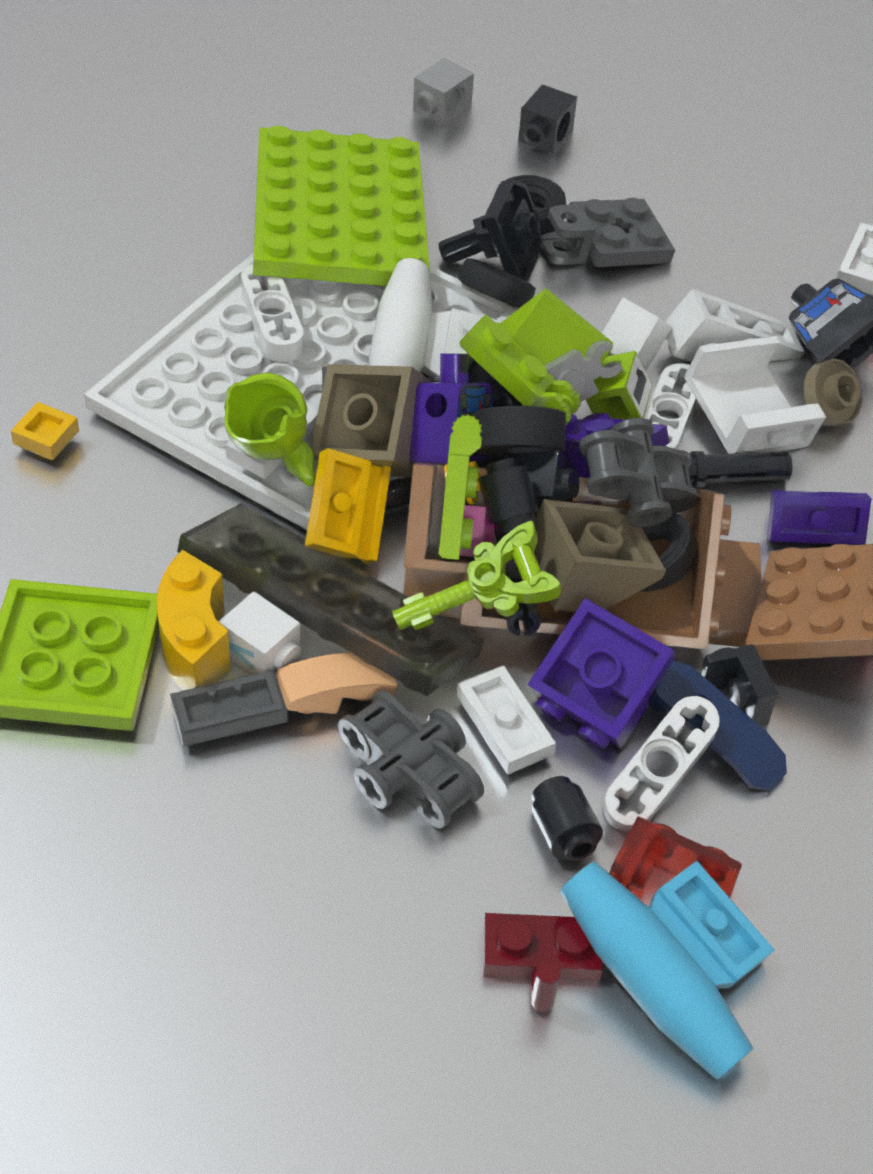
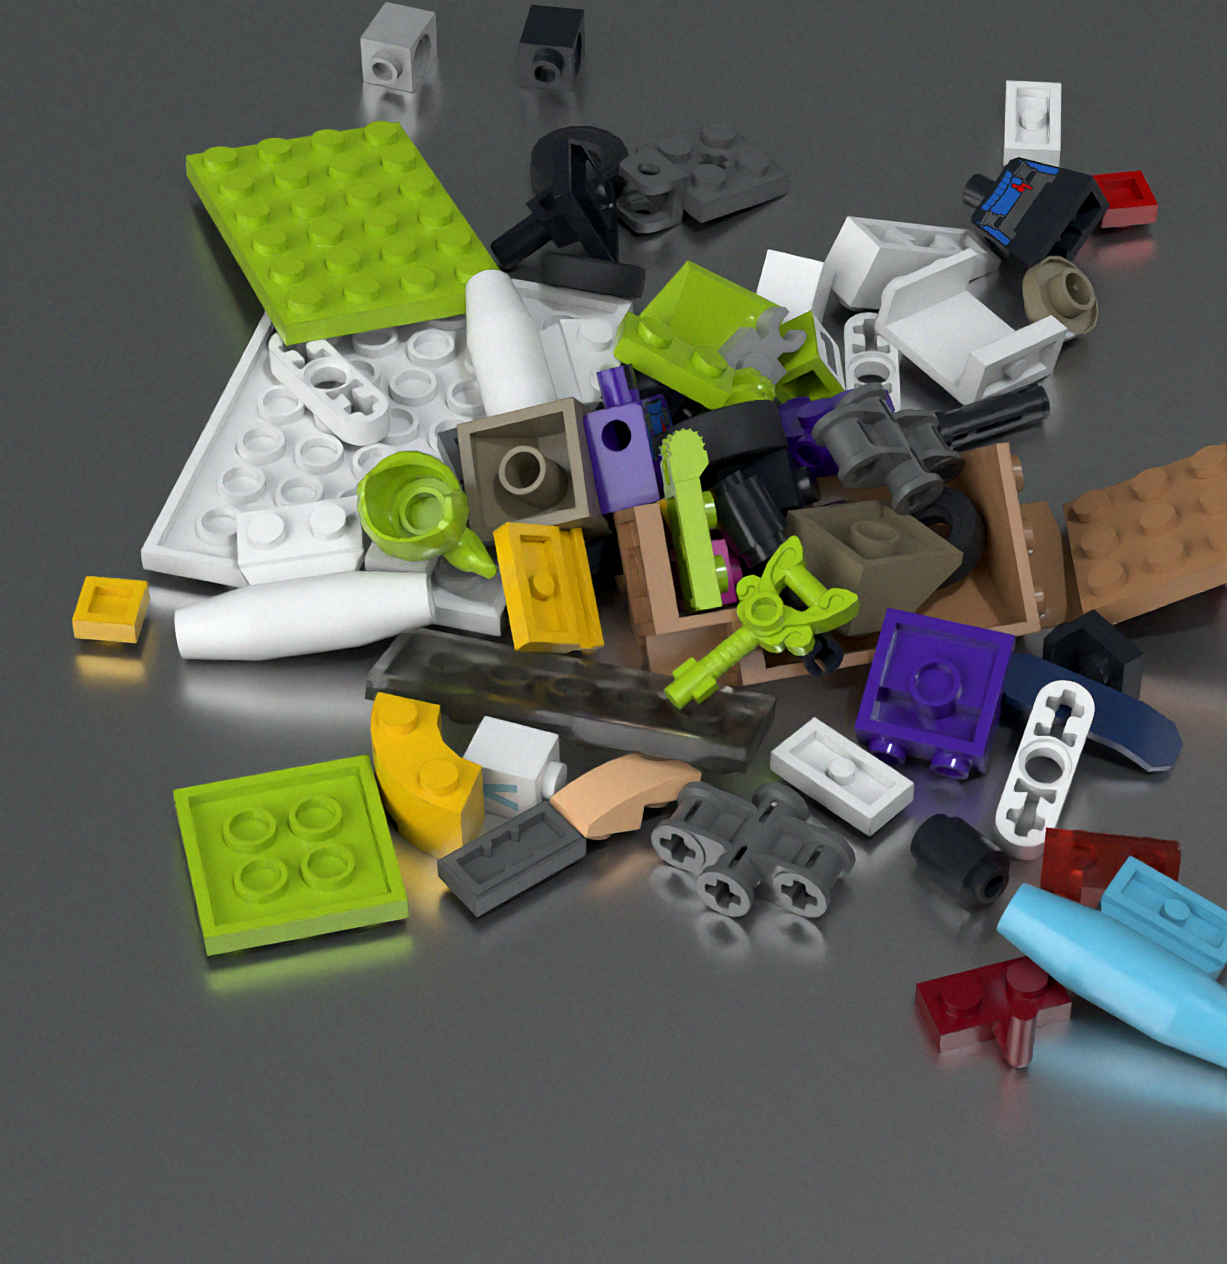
camera: 15 degrees left, 5 degrees down
dark purple plate [767,490,872,545] -> none
none -> white plate [175,495,436,661]

